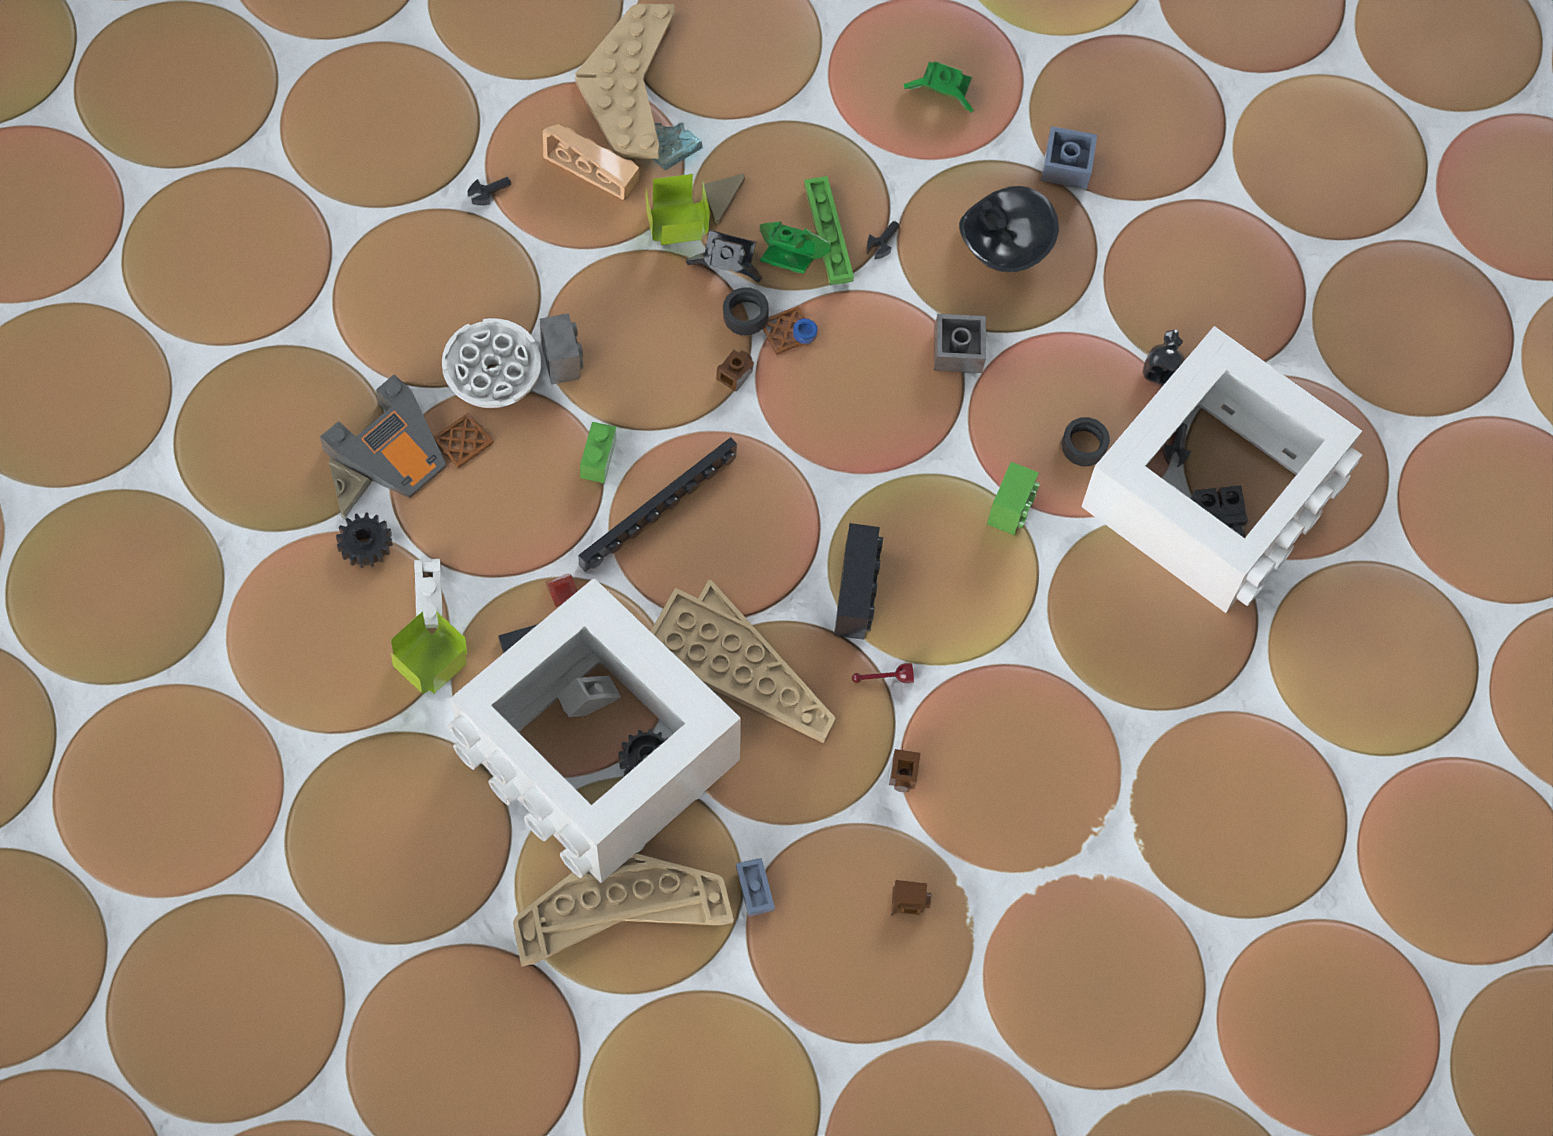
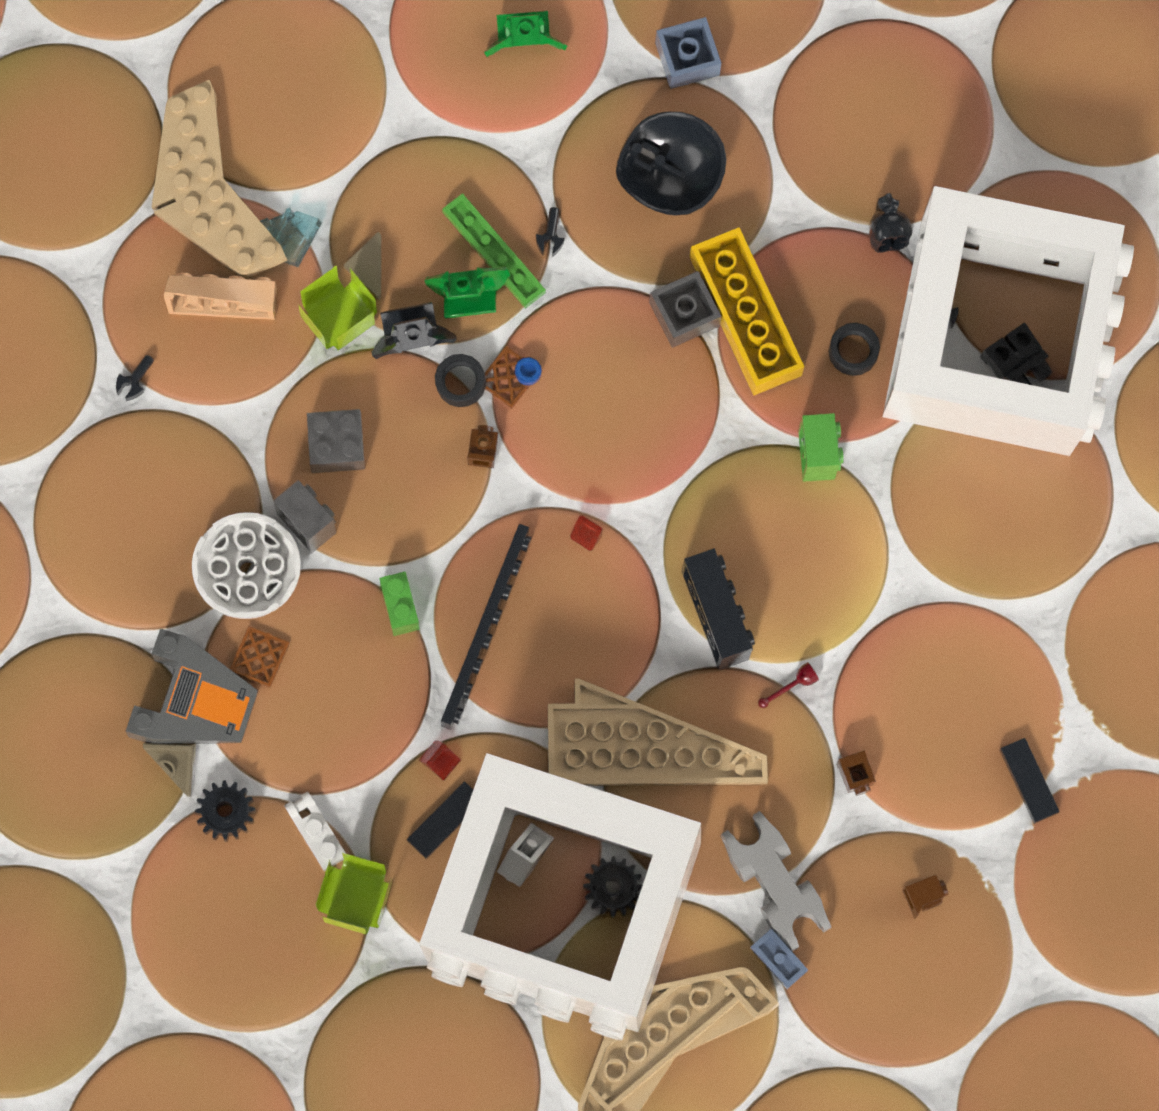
camera: 25 degrees left, 10 degrees up
none -> flat silver brick [307,409,365,473]
none -> clear red slope [570,515,603,551]
none -> yellow brick [690,227,804,396]
none -> light grey piece [721,811,831,951]
none -> black tile [999,738,1060,824]

